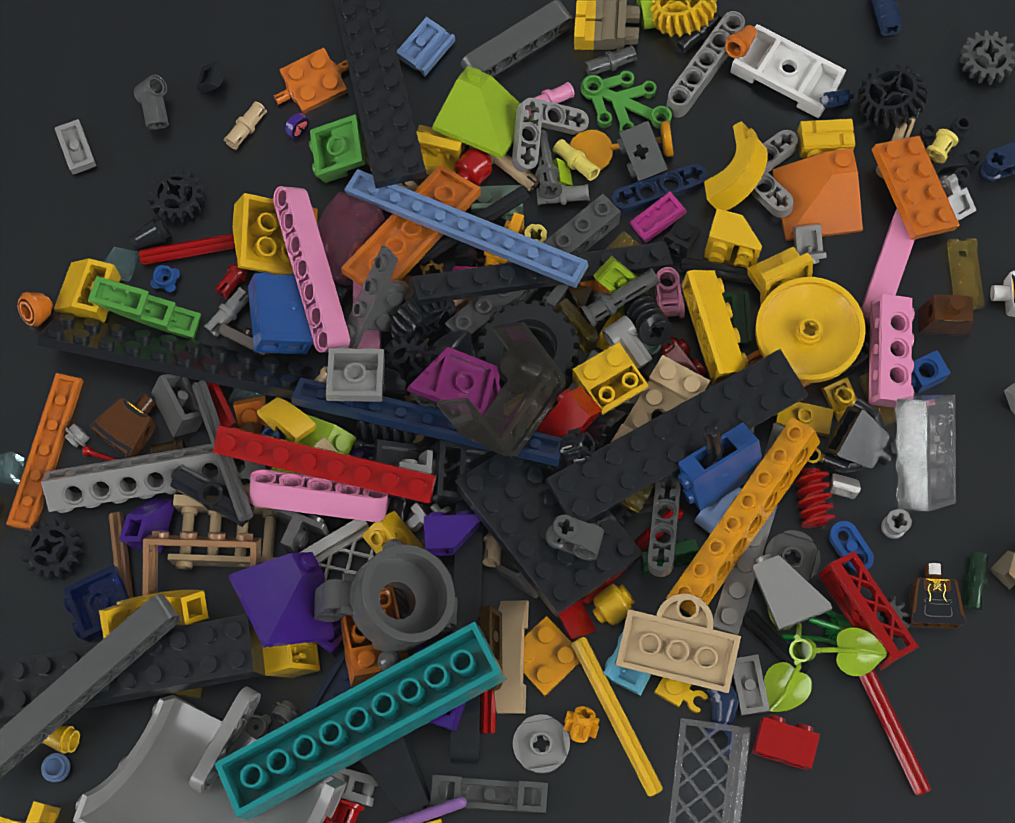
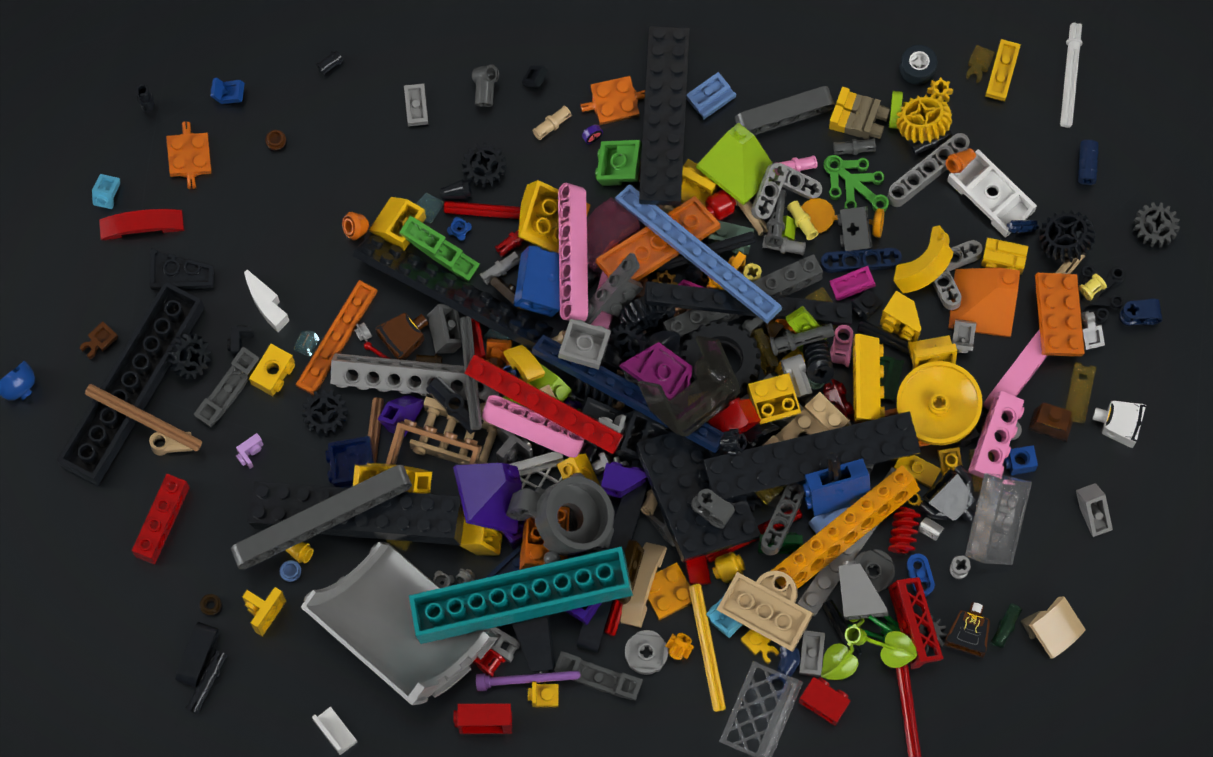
camera: 15 degrees right, 0 degrees up
light grey beam [189,686,261,794] -> none

